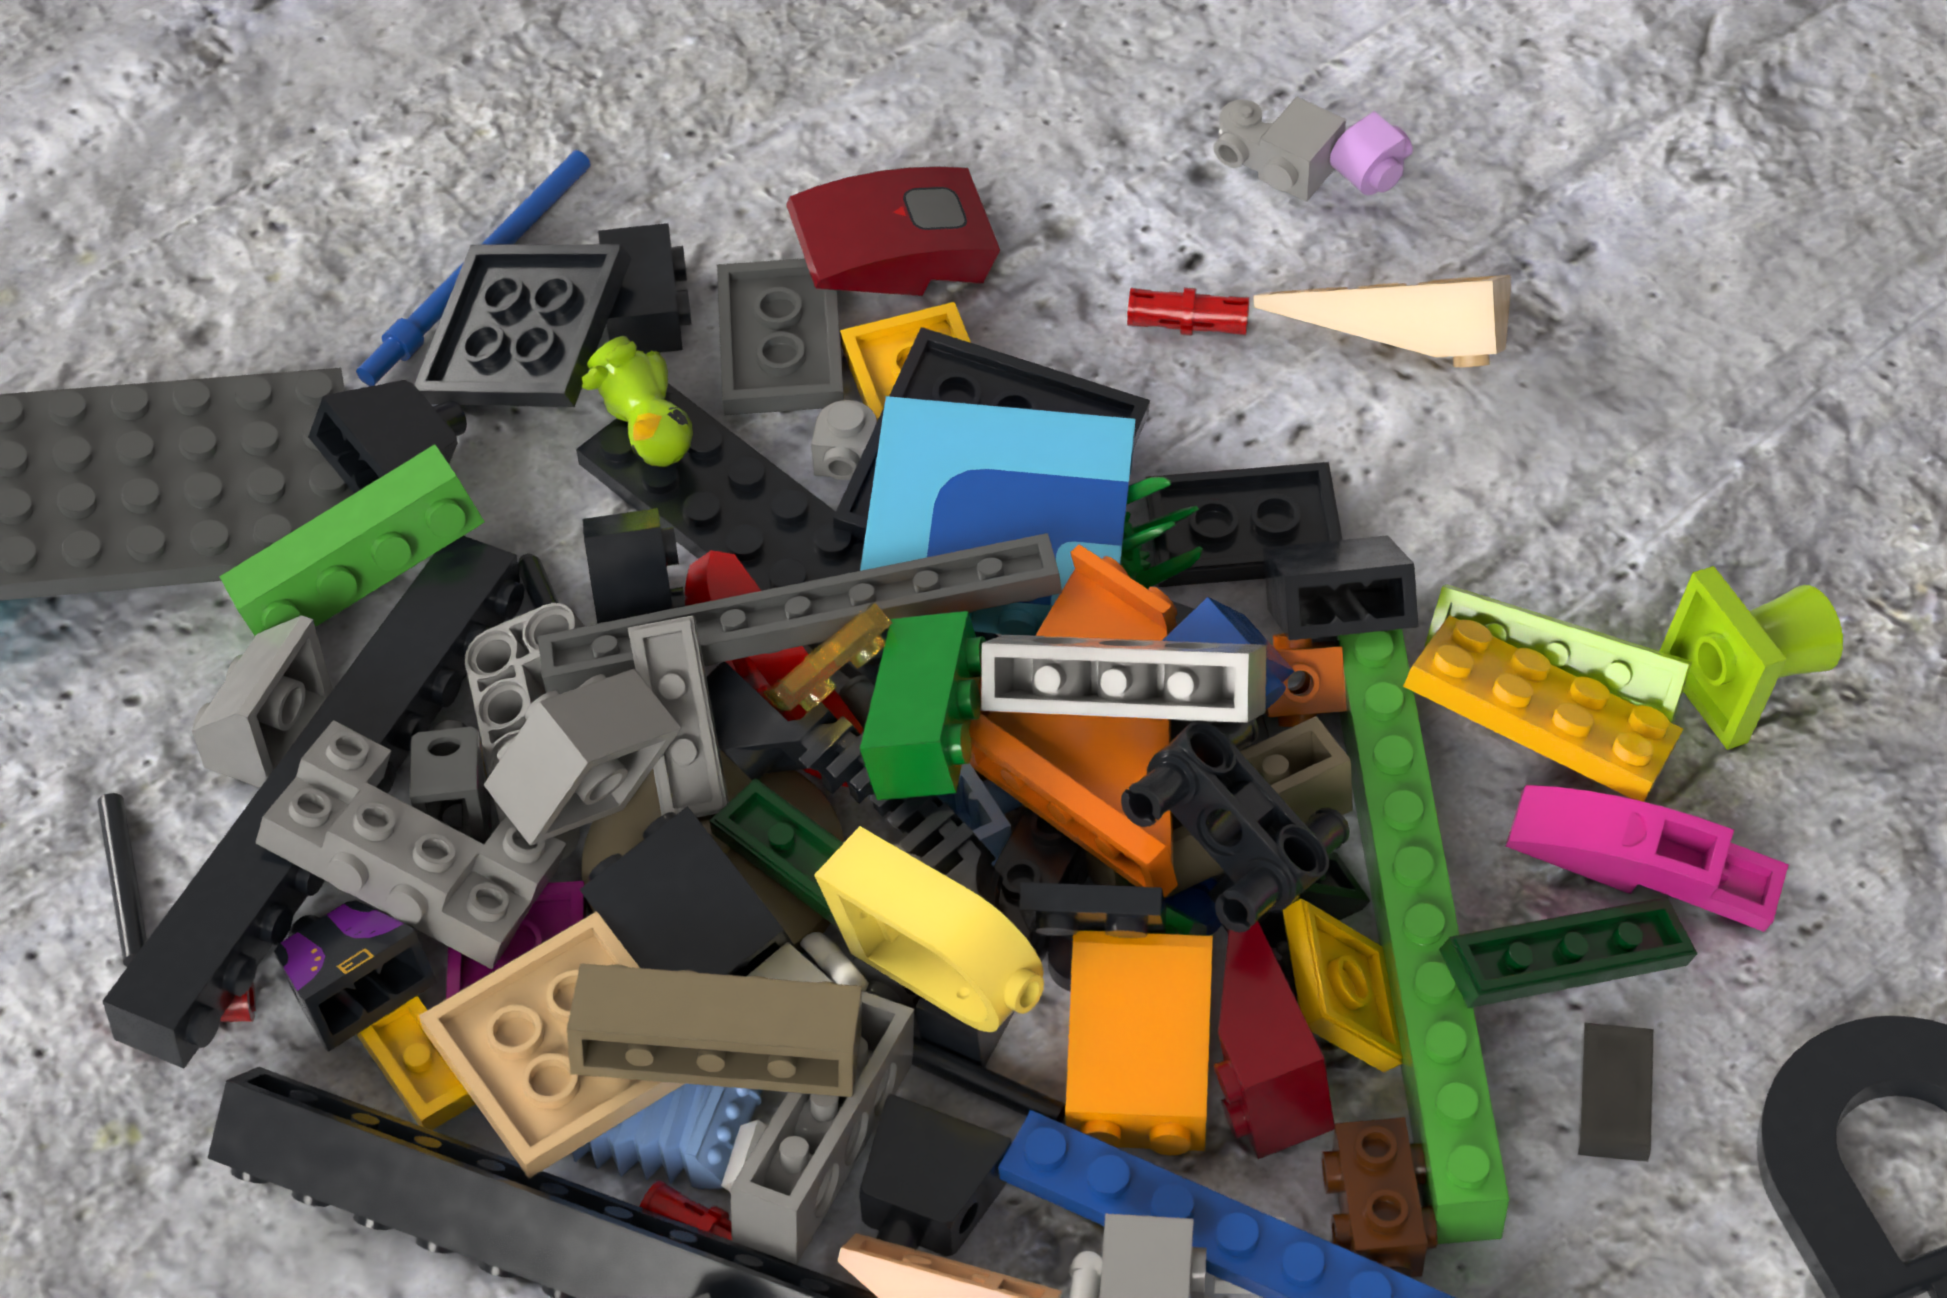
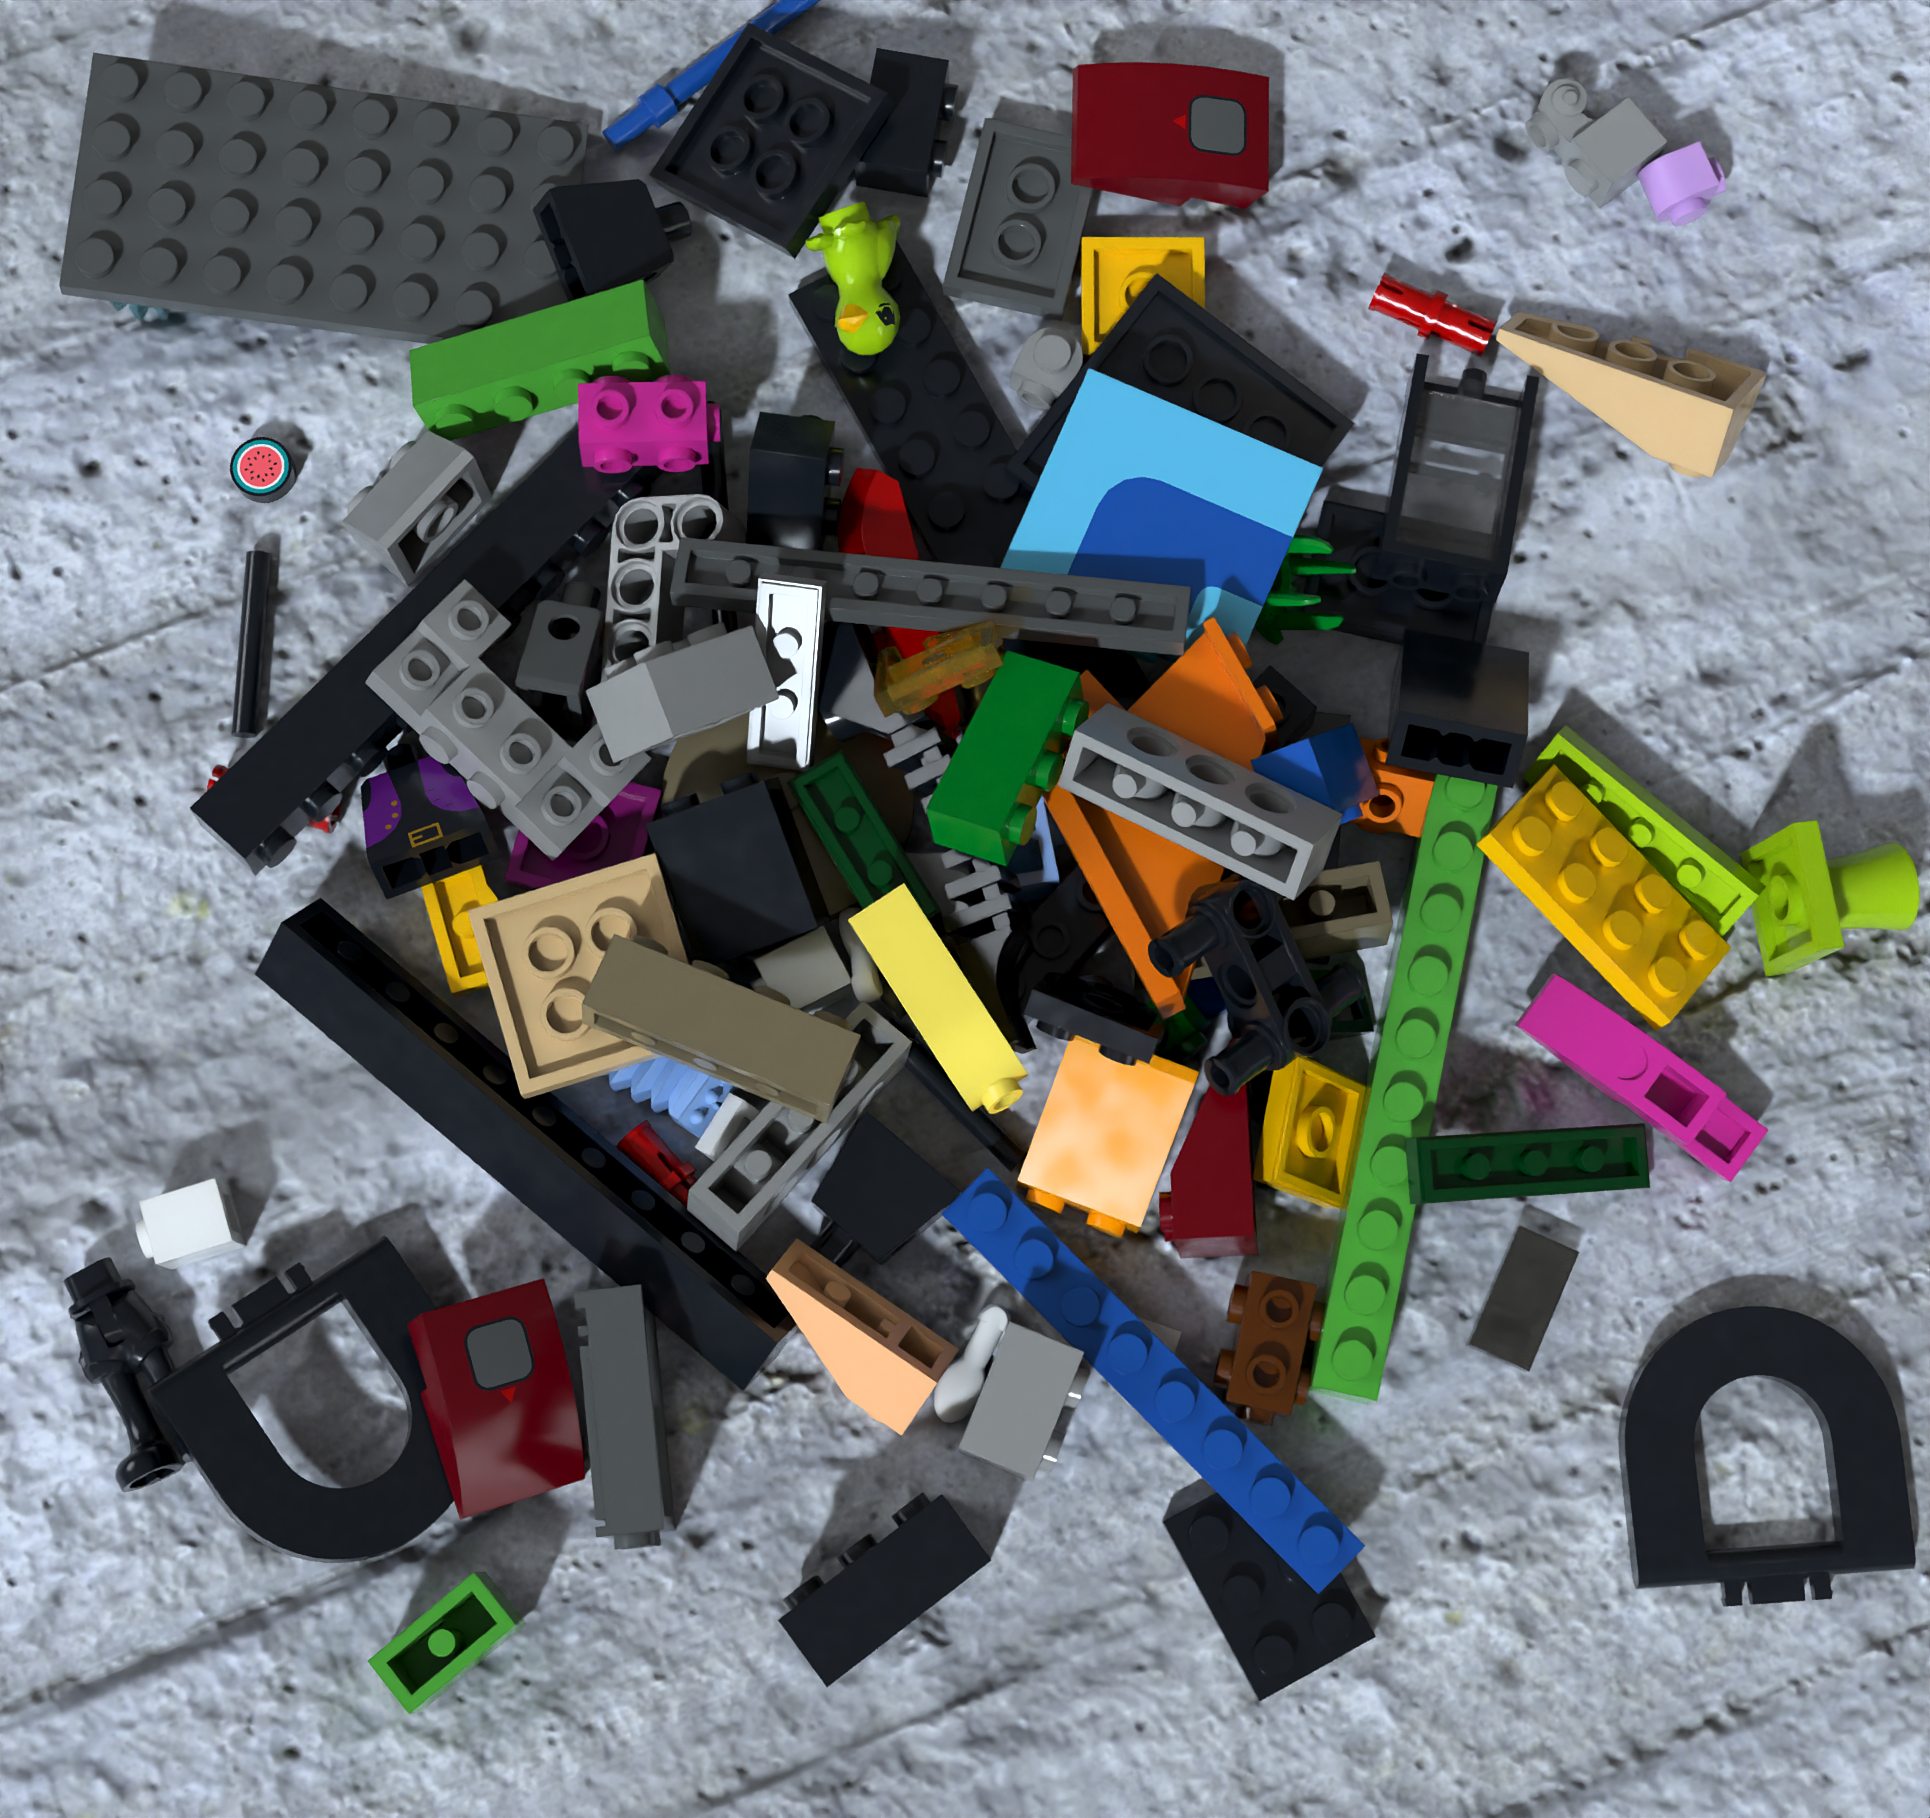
camera: 15 degrees right, 25 degrees up
none -> tile [230,437,296,503]
none -> dark pink brick [578,375,721,473]
none -> door [1372,353,1540,603]

